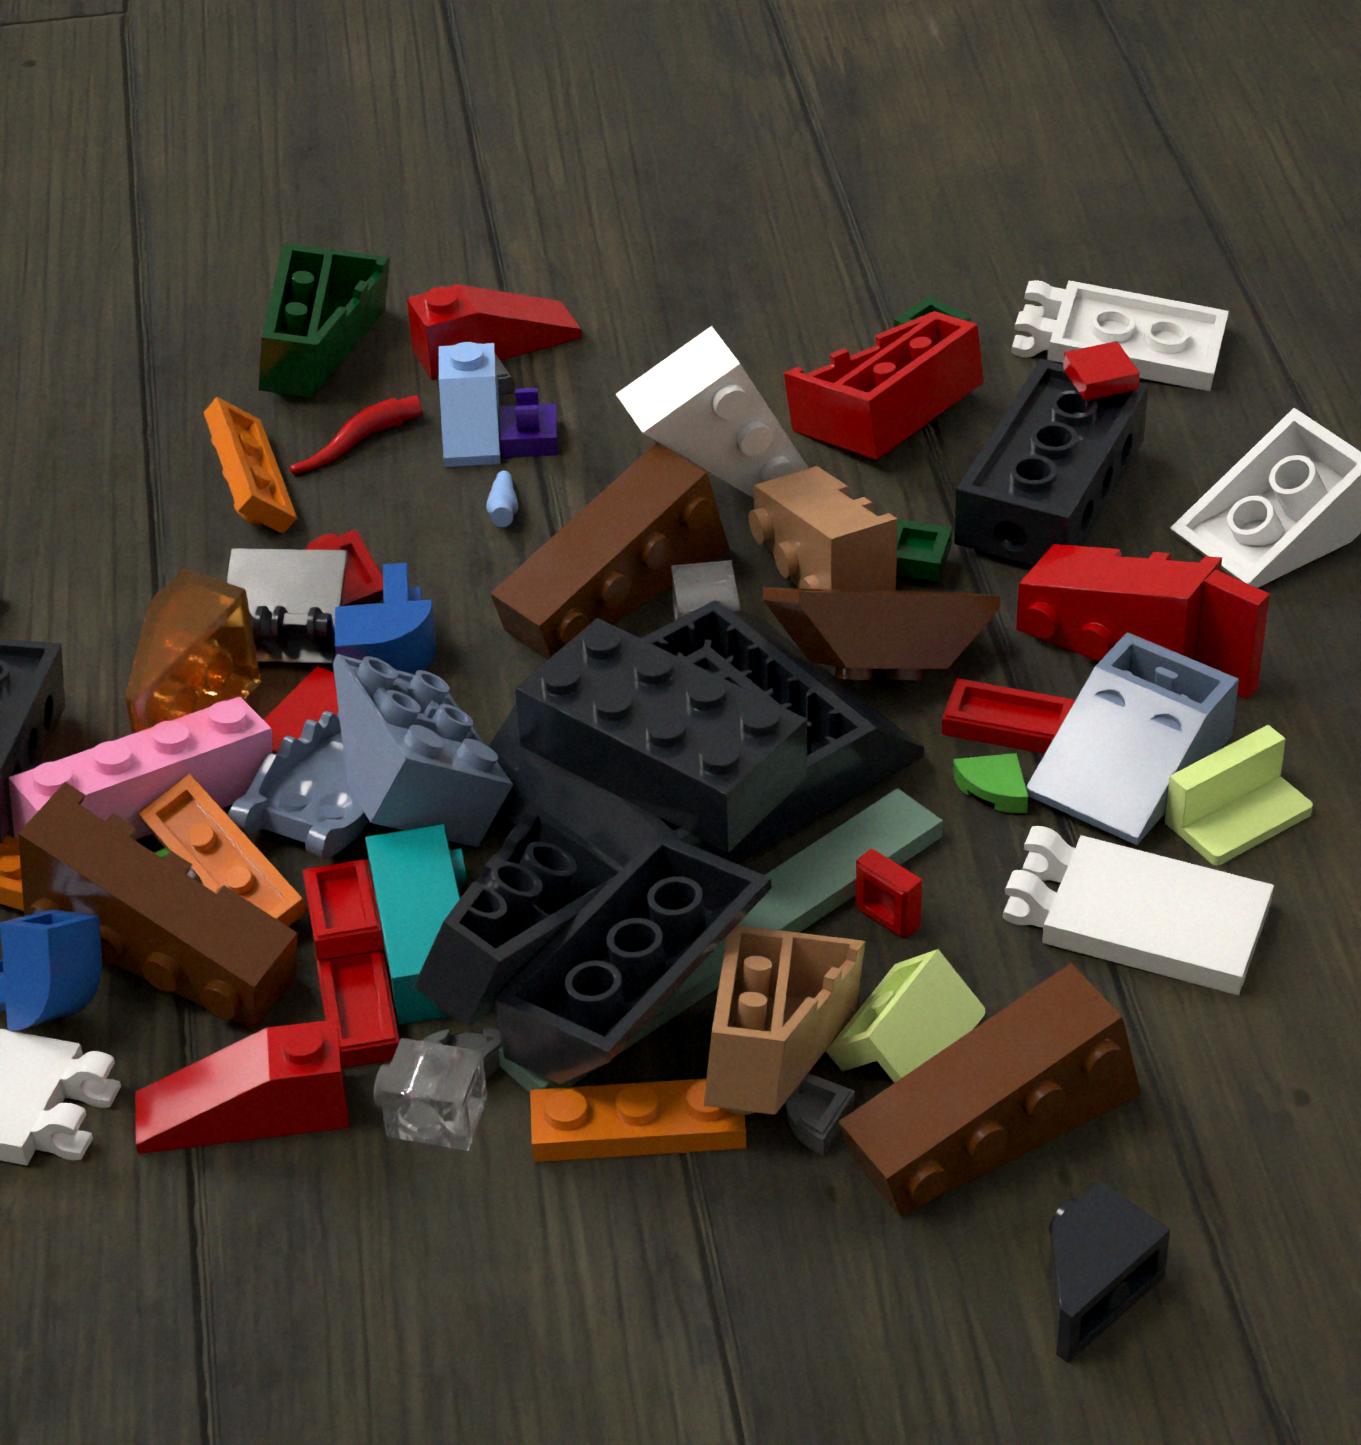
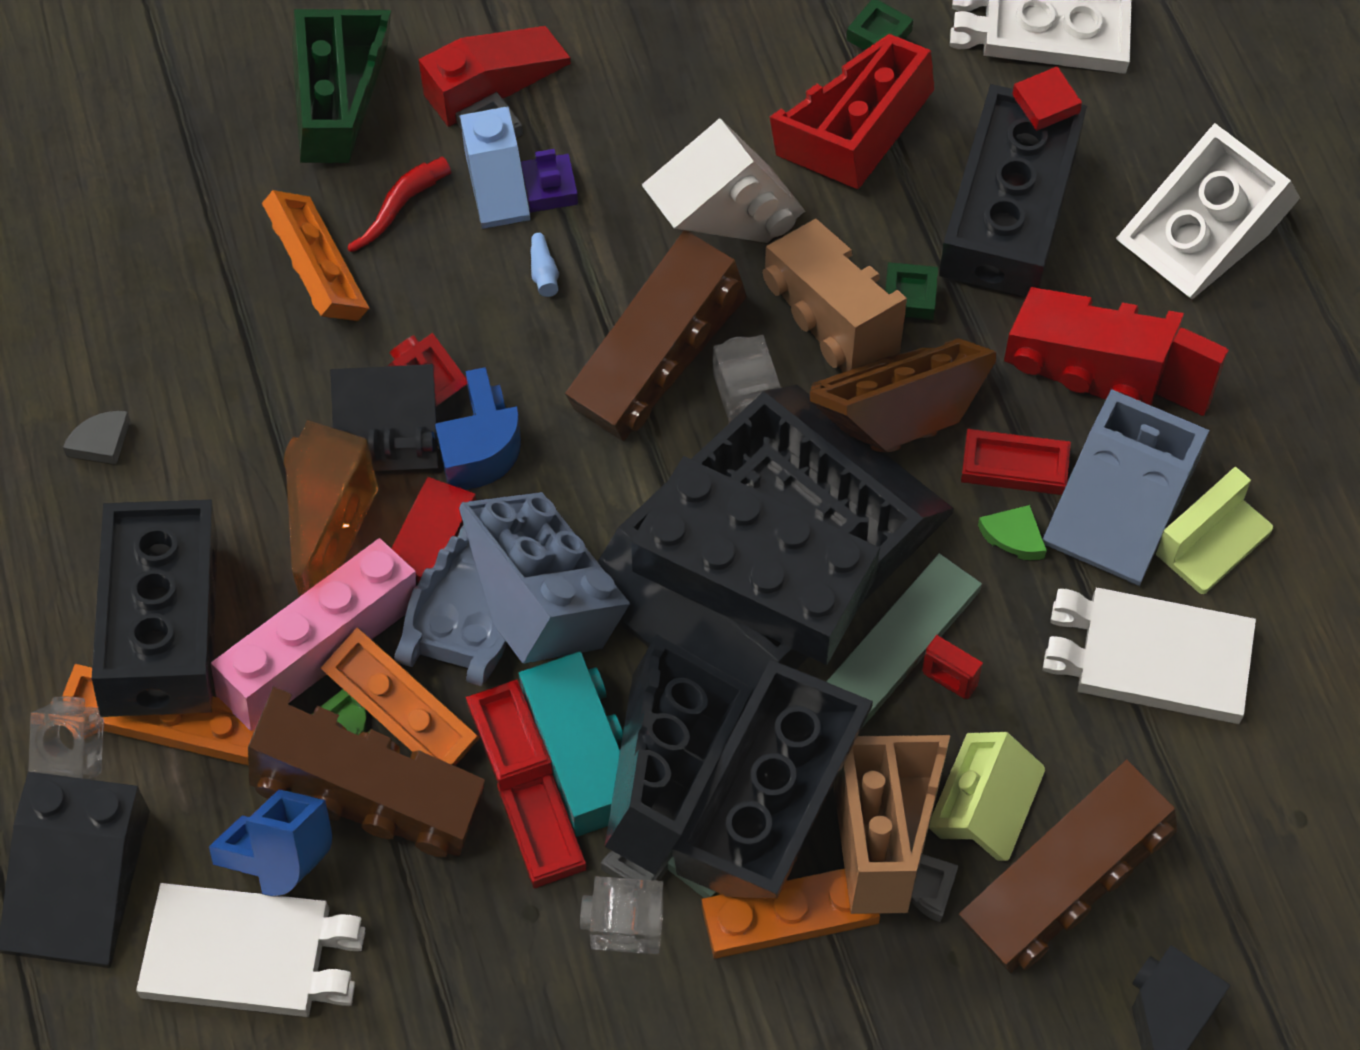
camera: 10 degrees left, 20 degrees up
red slope [135,1019,349,1154] -> none

